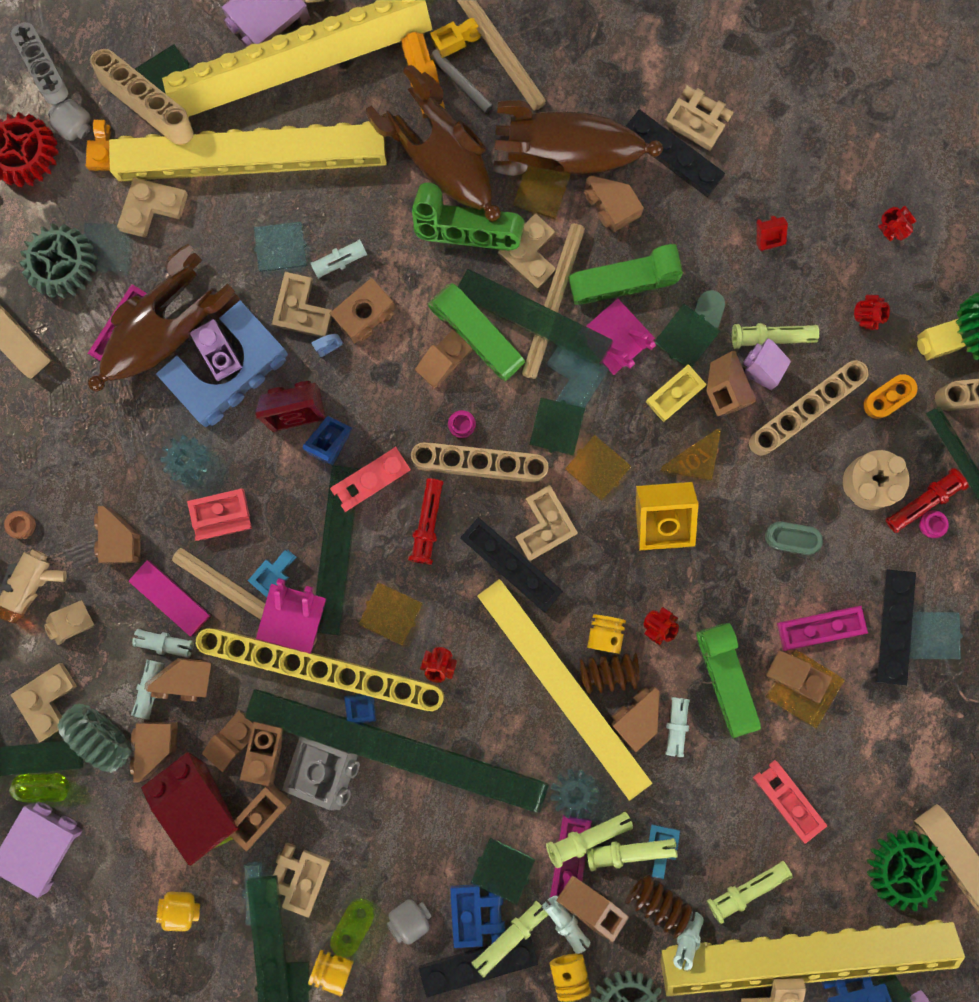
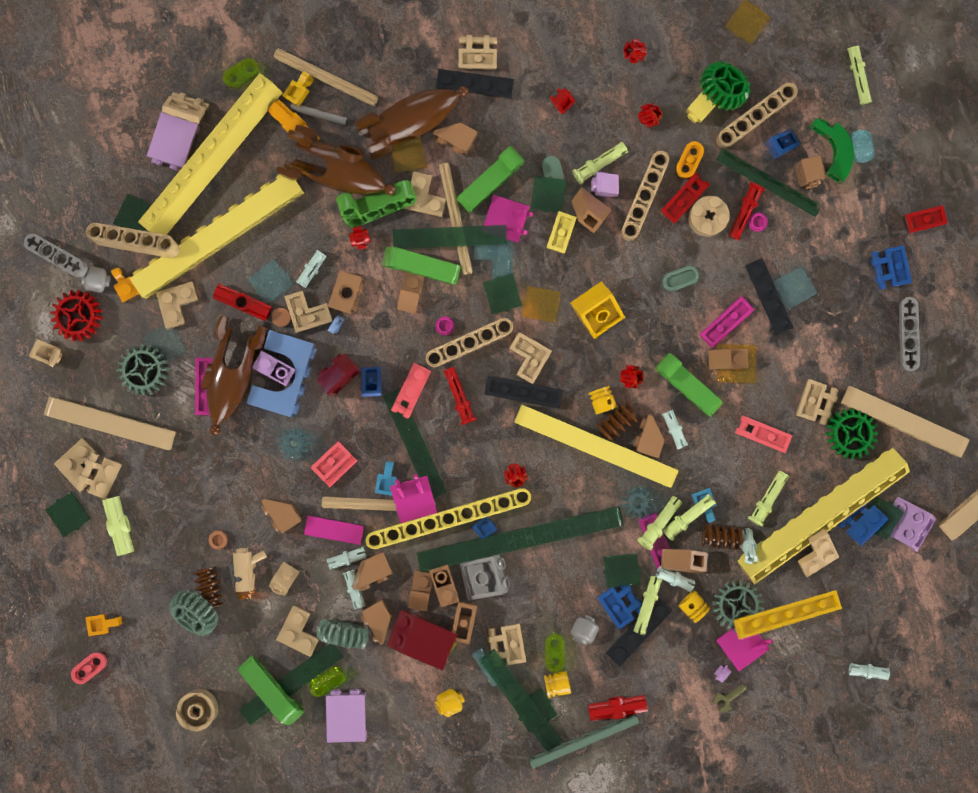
camera: 30 degrees left, 5 degrees up
clear yellow piece [359,582,423,645] -> none
clear yellow tile [660,429,721,481] -> none
none -> red piece [213,283,272,322]
none -> nougat tile [271,308,291,327]
none -> red gear [349,226,371,250]
none -> red plate [660,172,710,224]
none -> tan plate [796,379,839,426]

